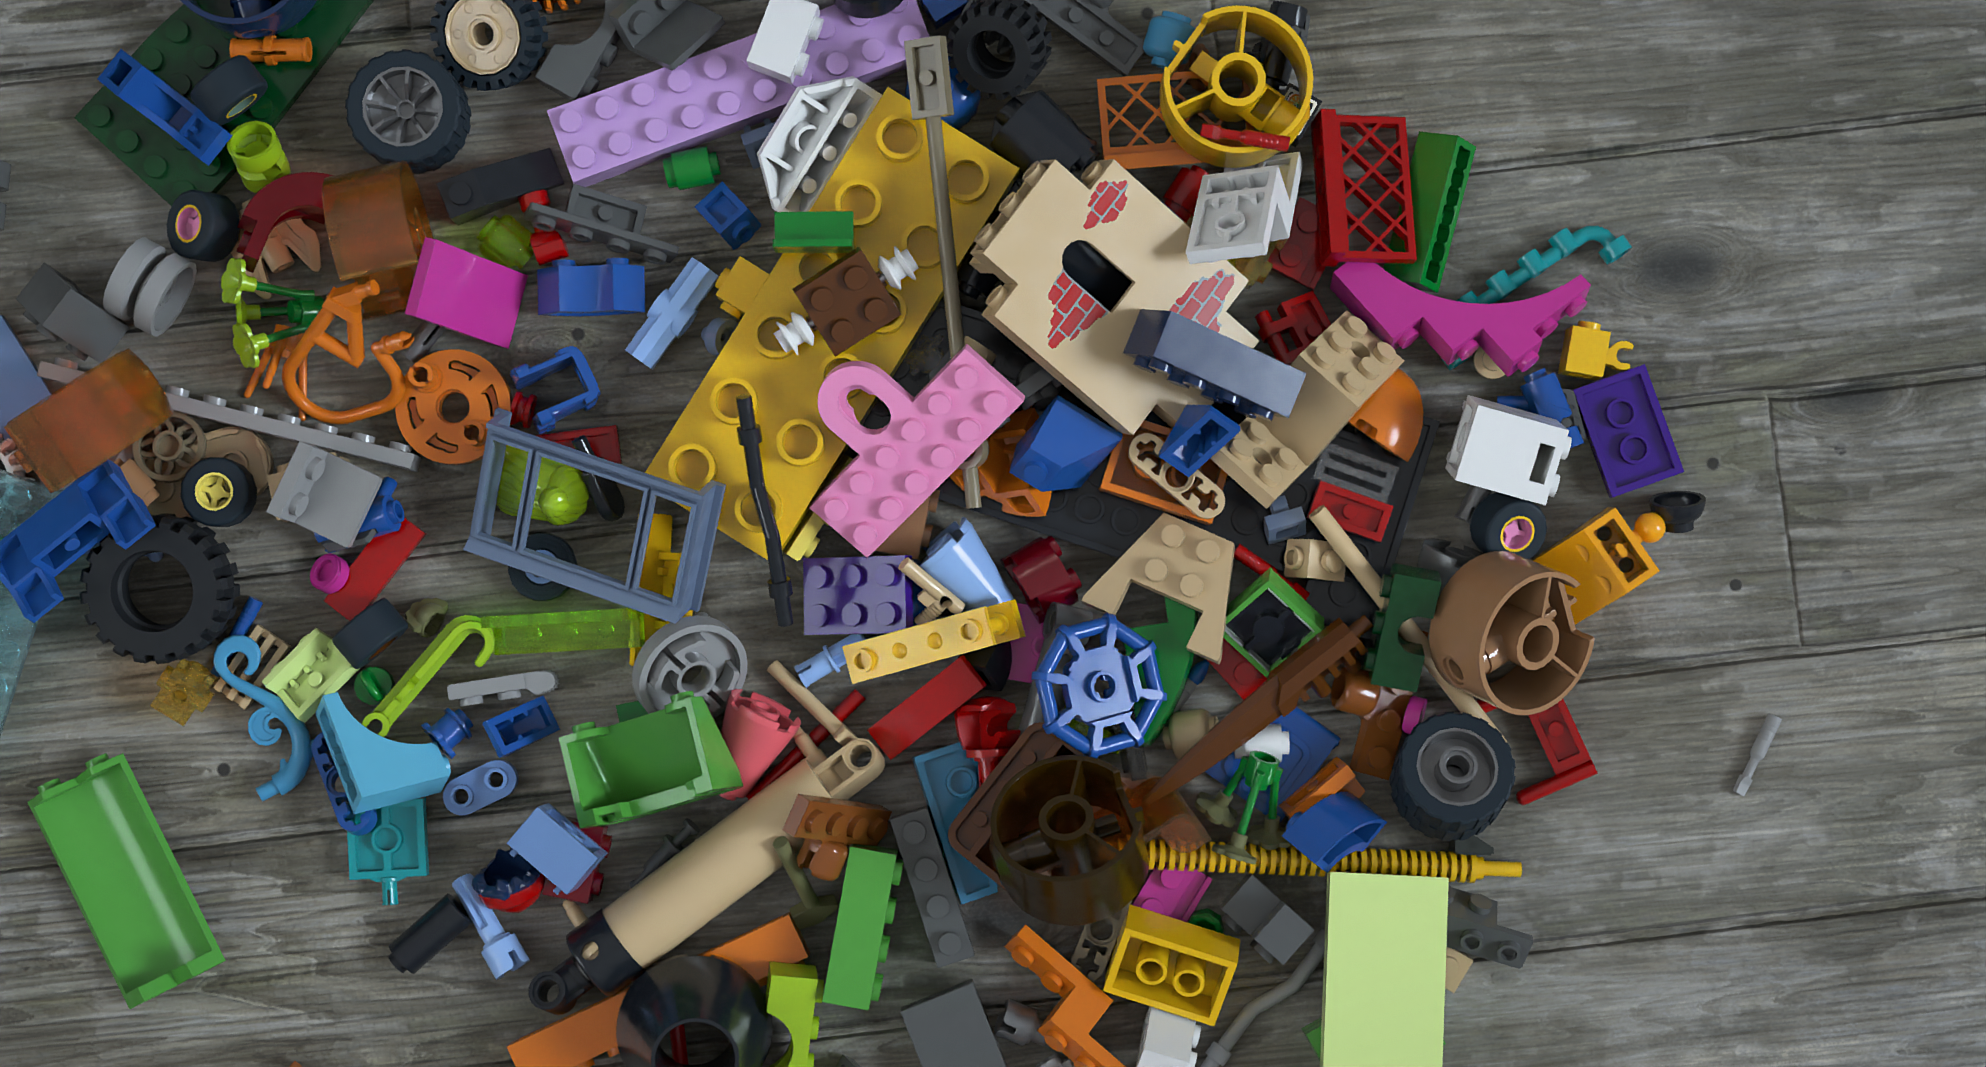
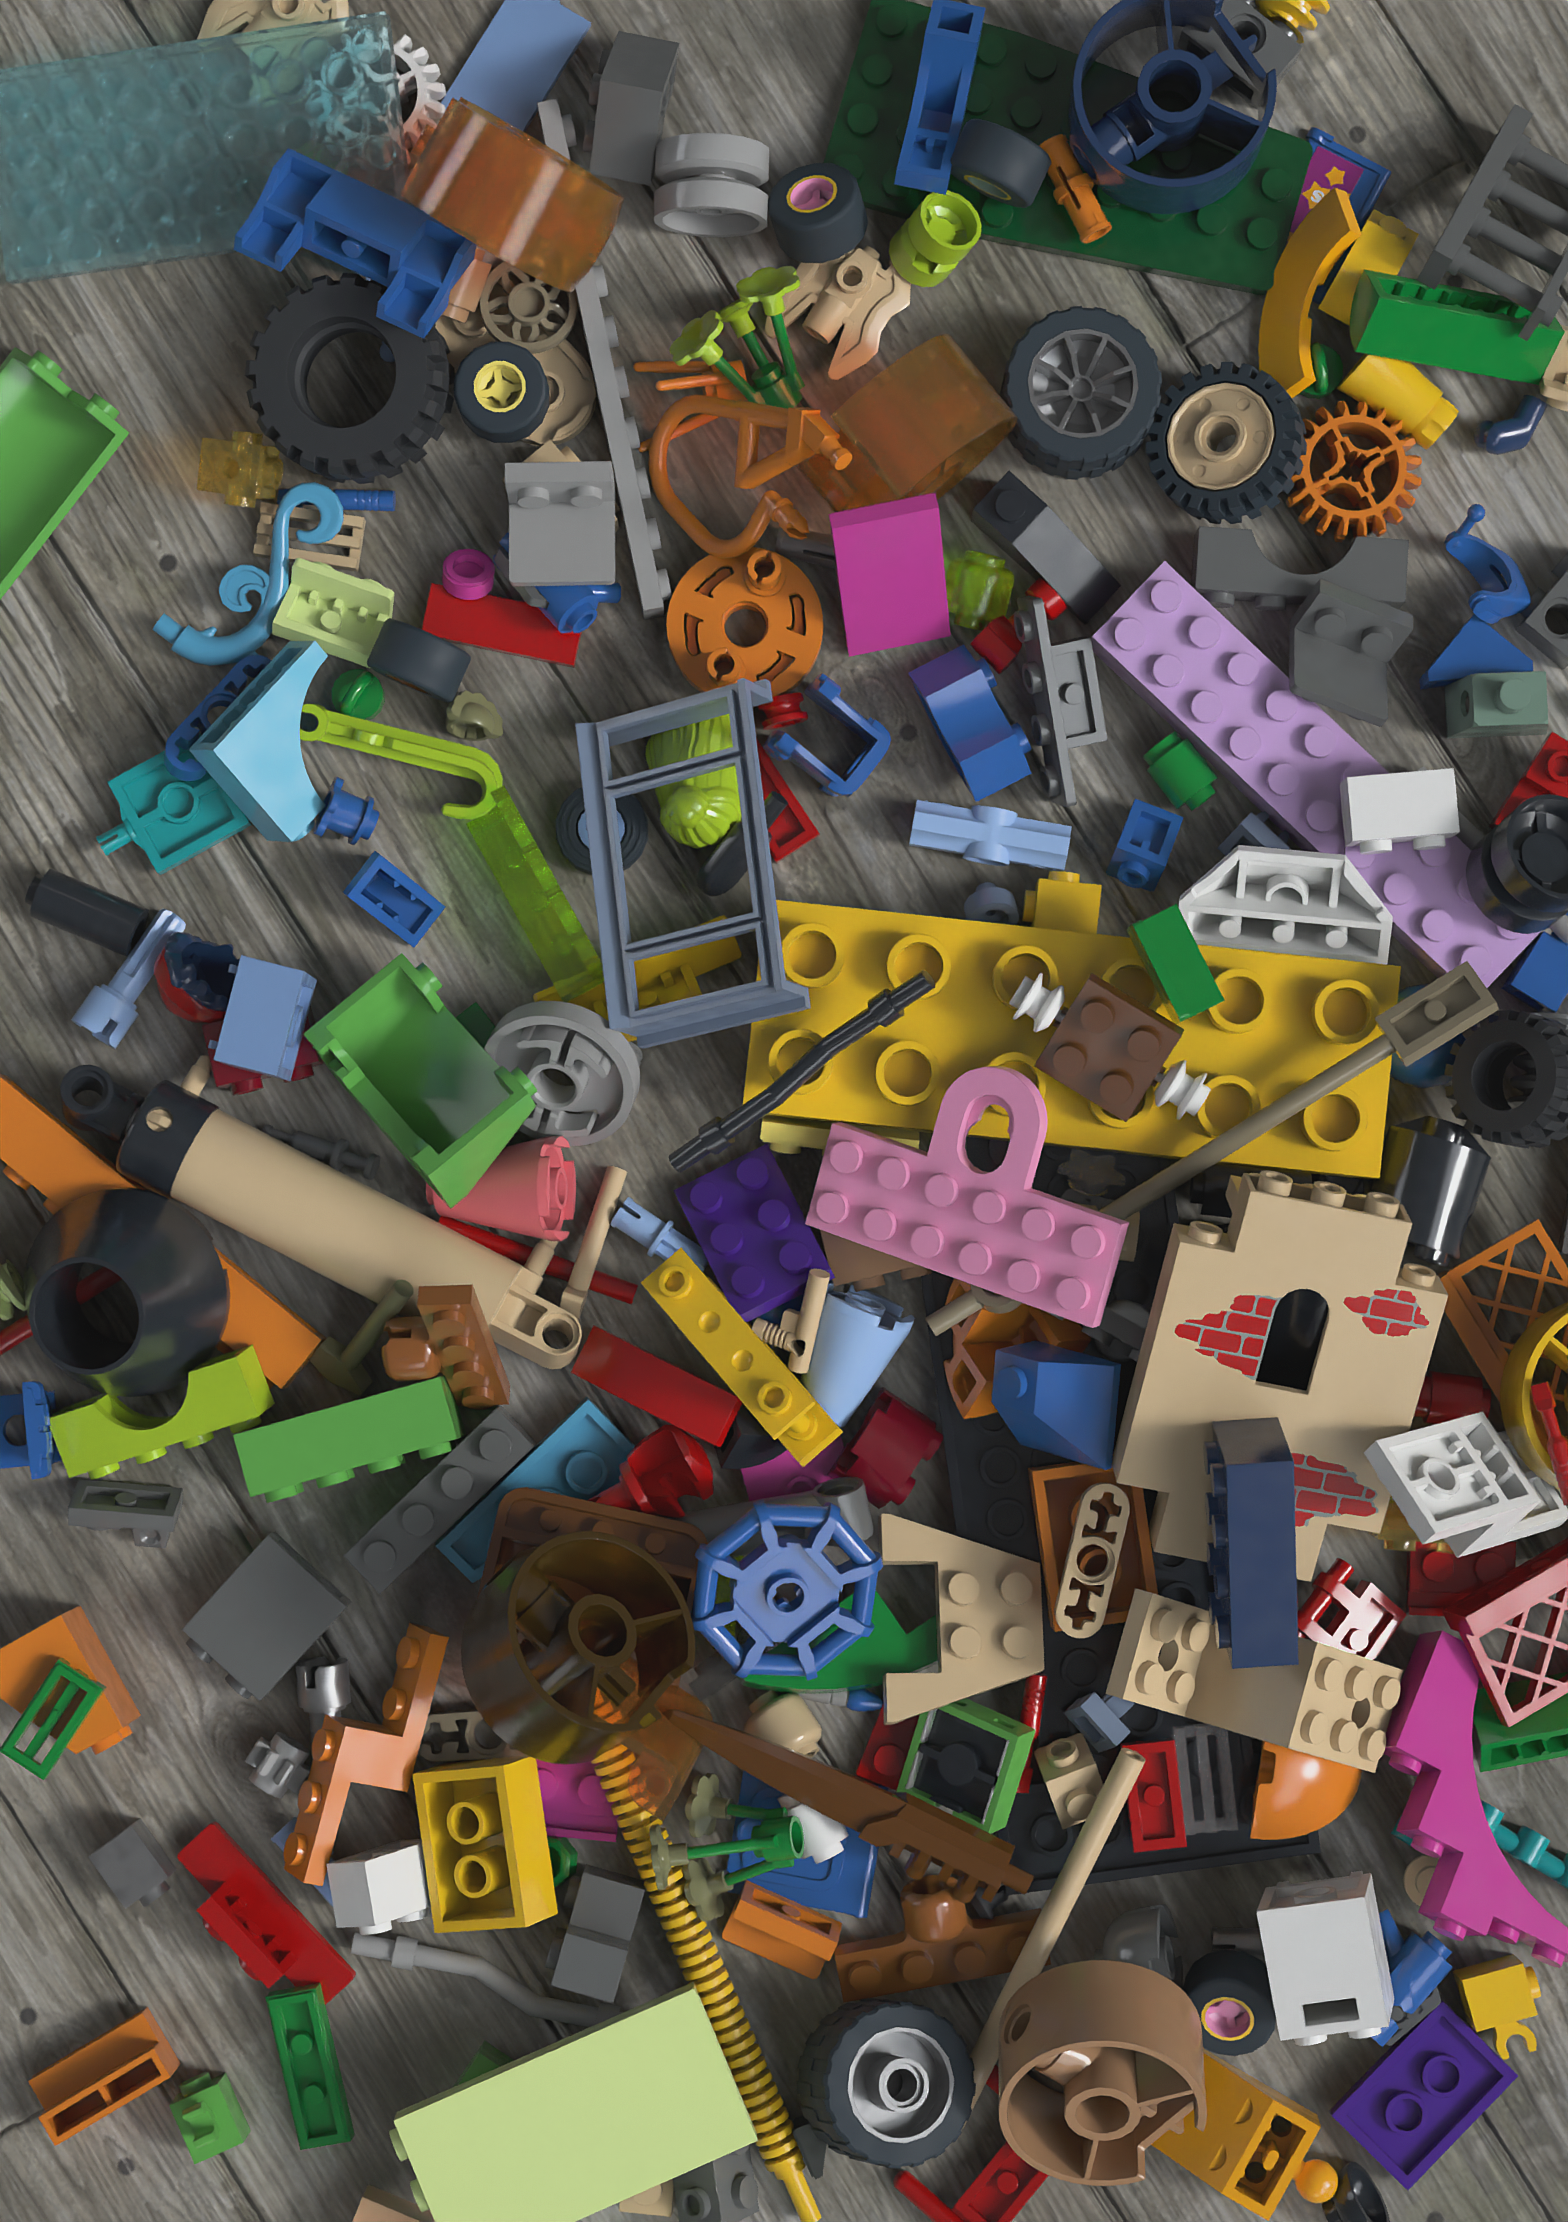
camera: 75 degrees right, 0 degrees up
dark red arch [236,172,343,273] -> none
medium blue plate [443,760,518,815] -> none
light grey hinge [447,670,560,707] -> none
blue slope [1159,405,1241,477] -> none
blue brick [1282,792,1387,873] -> none
dark green arch [1363,563,1442,693] -> none
dark pink tile [1402,696,1427,734] -> none

